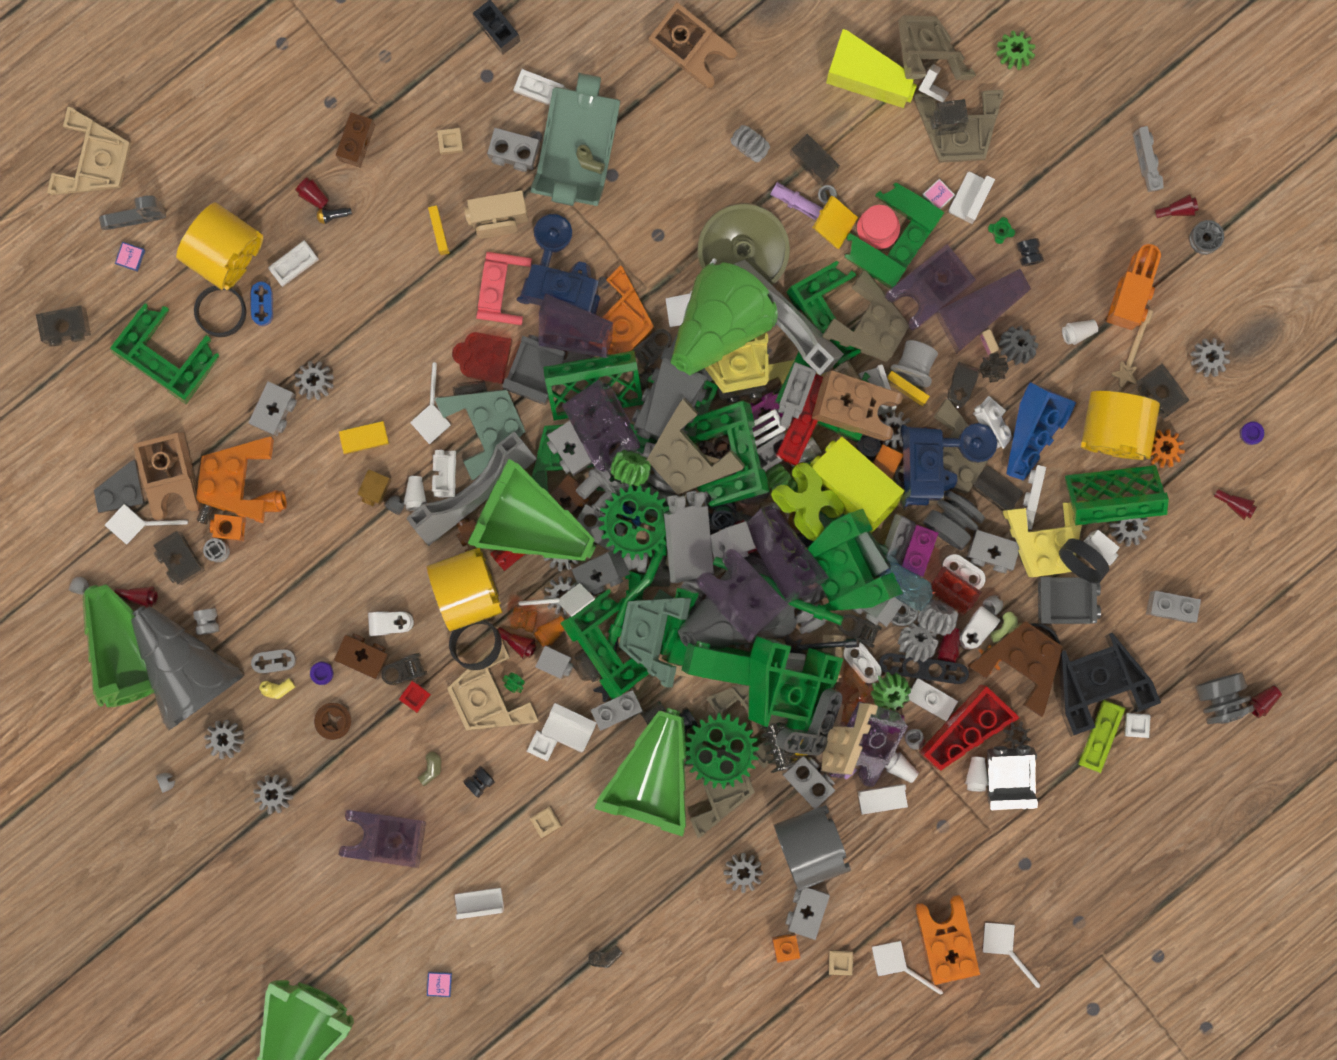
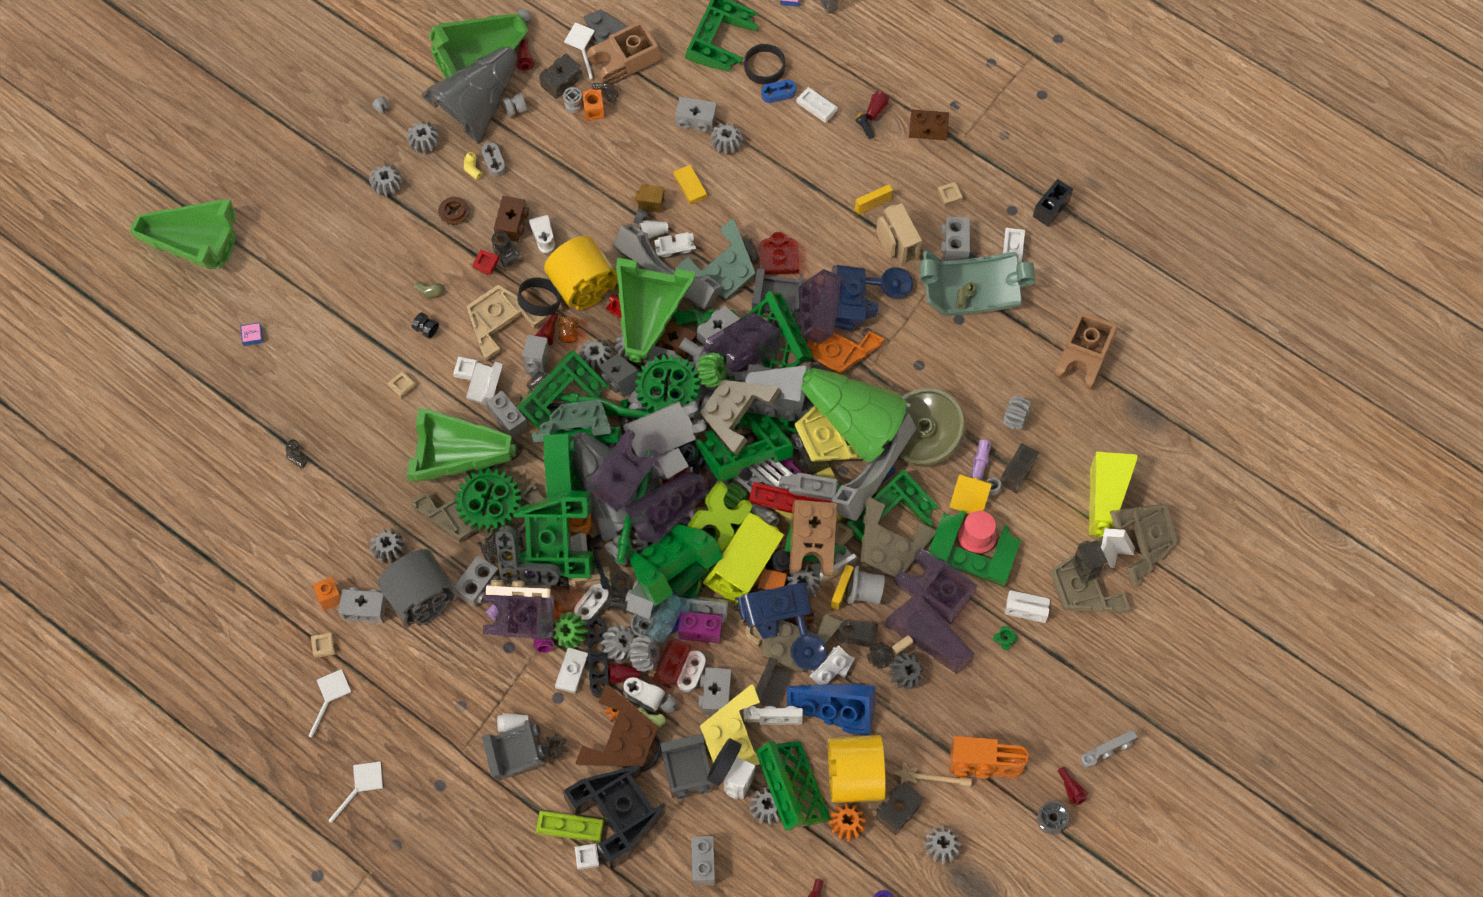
camera: 75 degrees right, 20 degrees down
yellow brick [176,202,263,290] -> none
orange wing [196,437,274,523] -> none
orange cone [251,490,287,512] -> none
dark purple tile [310,662,334,685] -> none
brick [338,810,426,868] -> none
white piece [410,362,451,444] -> none
white panel [455,887,504,919] -> none
coral plate [476,252,532,325] -> none
green plate [502,672,525,693] -> none
white piece [518,583,595,617] -> none
orange cone [534,616,565,647] -> none
black wheel [679,706,699,734] -> none
white panel [857,784,908,814] -> none
white cone [883,751,919,783] -> none
light grey hinge [905,729,925,750] -> none
orange brick [915,895,980,985] -> none
red wedge [919,684,1020,771] -> none
bright pink tile [922,179,955,209] -> none
dark grey wheel [923,490,985,550] -> none
bright green gear [996,30,1035,70] -> none
black wheel [1016,238,1044,267] -> none
white cone [1062,319,1098,345] -> none

